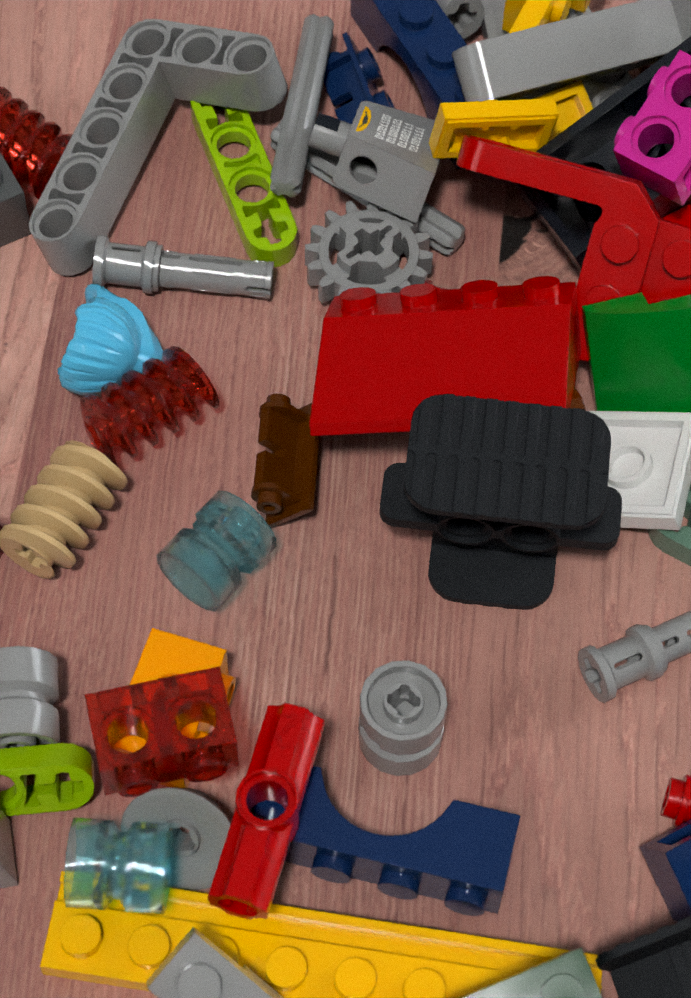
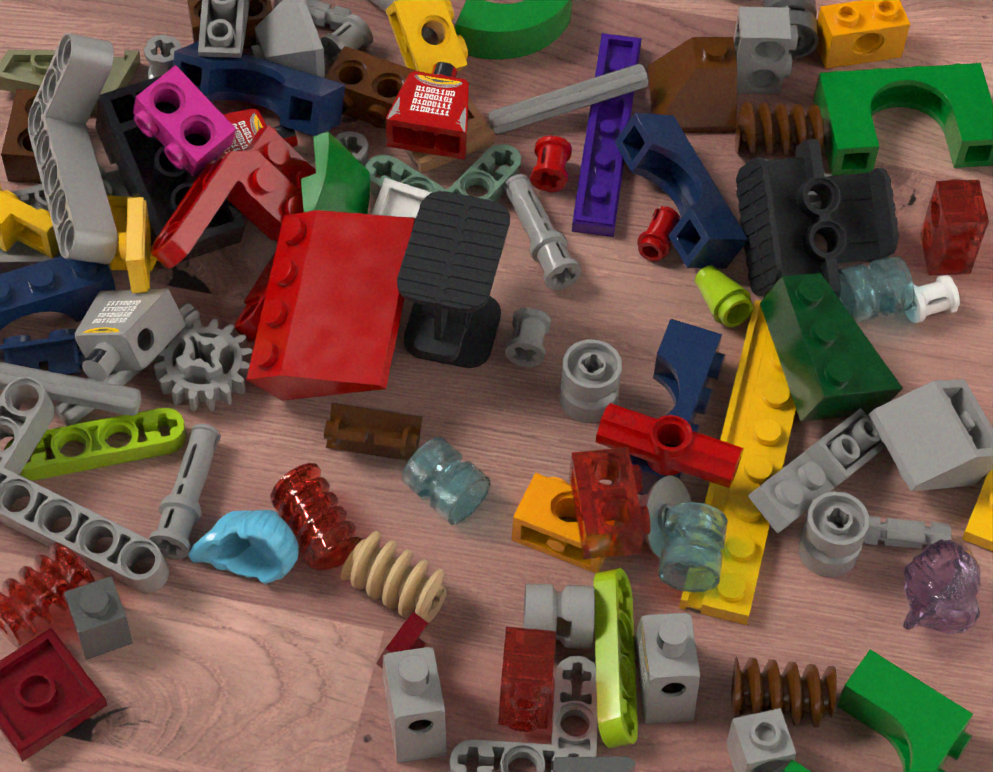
camera: 85 degrees left, 5 degrees down
none -> light grey bush [505,307,551,367]
none -> lime cone [695,265,753,327]

